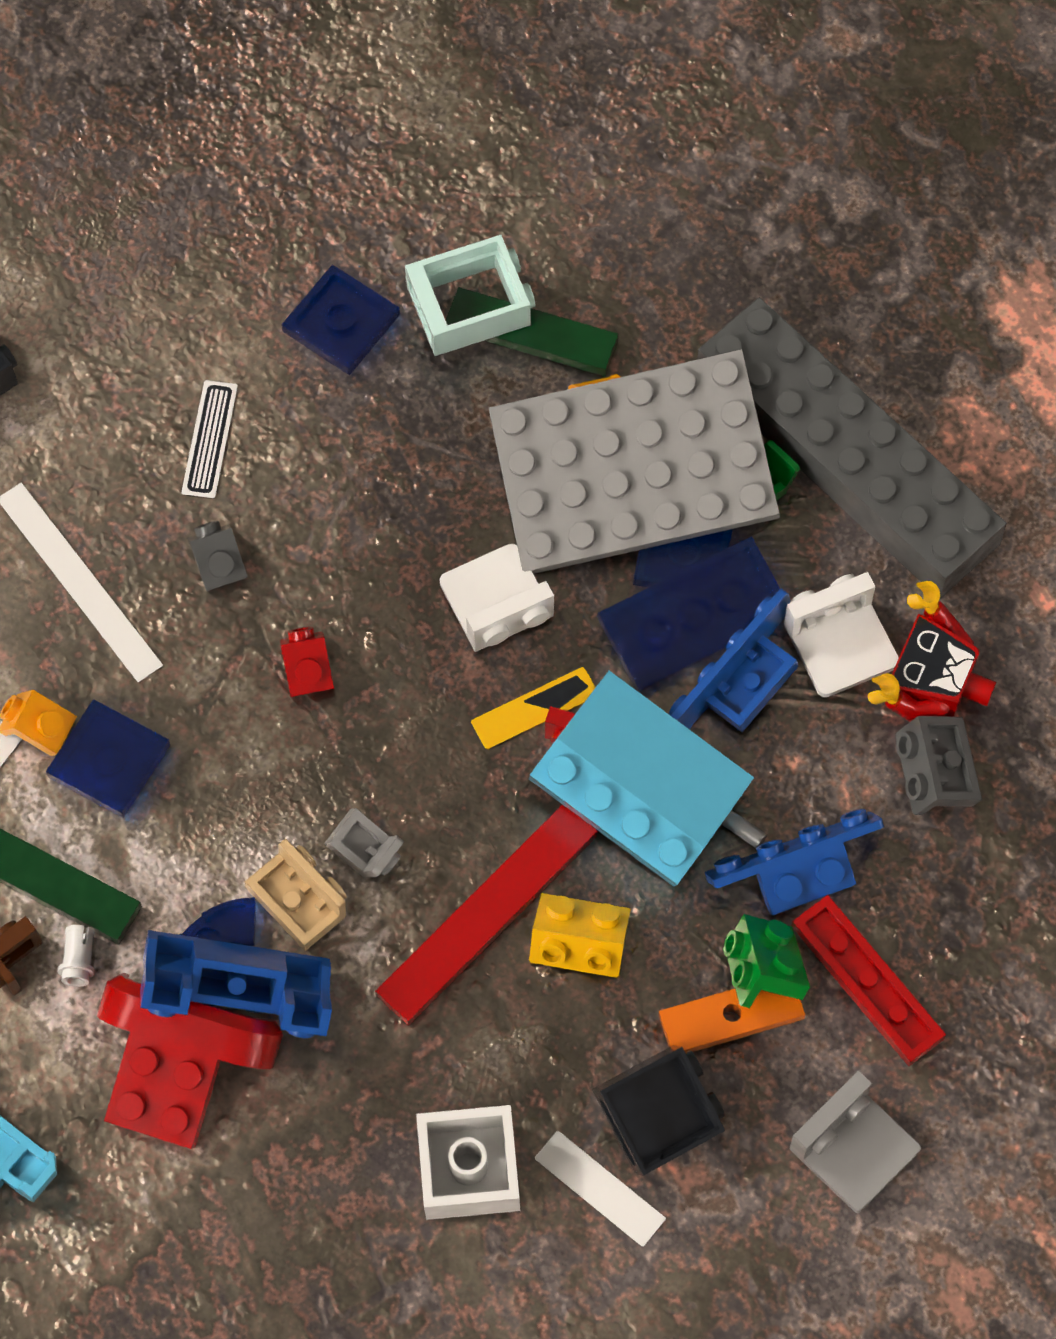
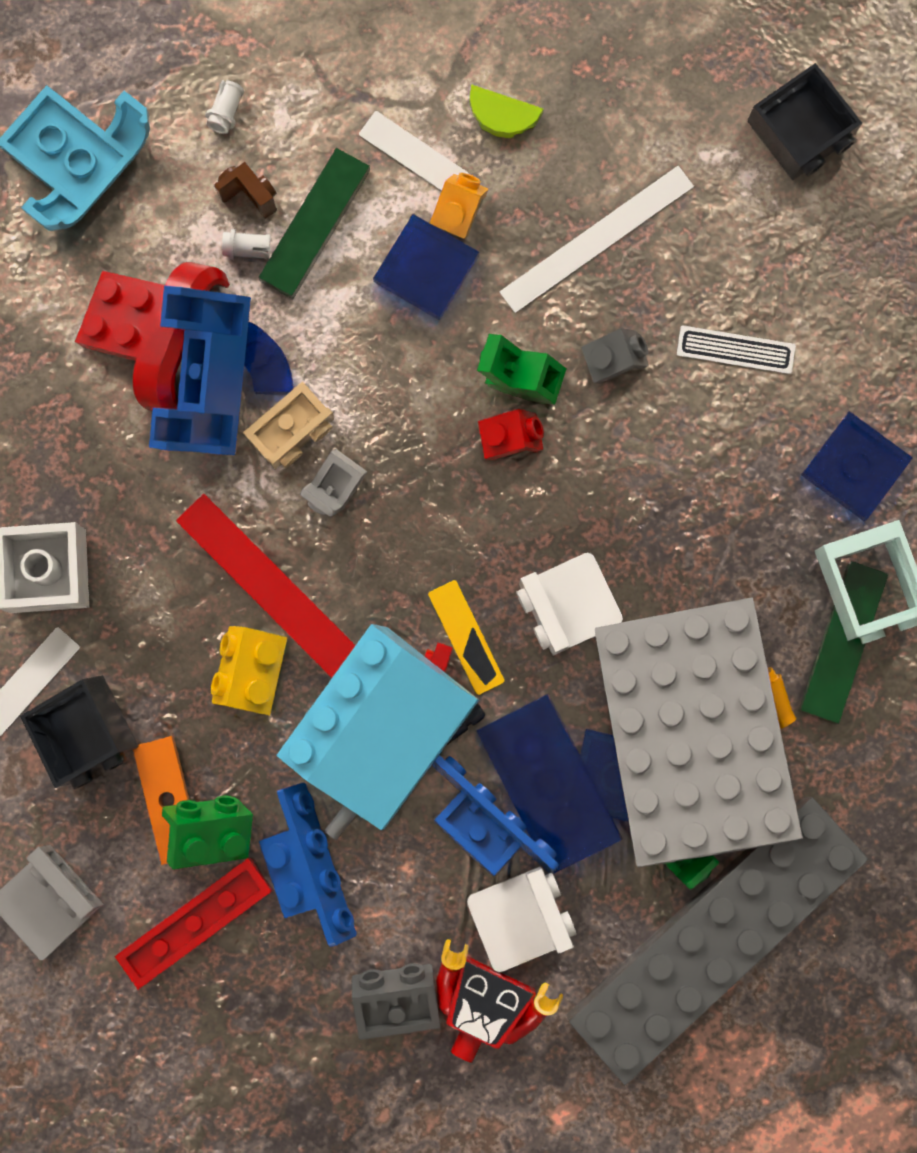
camera: 90 degrees right, 15 degrees up
none -> green brick [477,333,567,405]

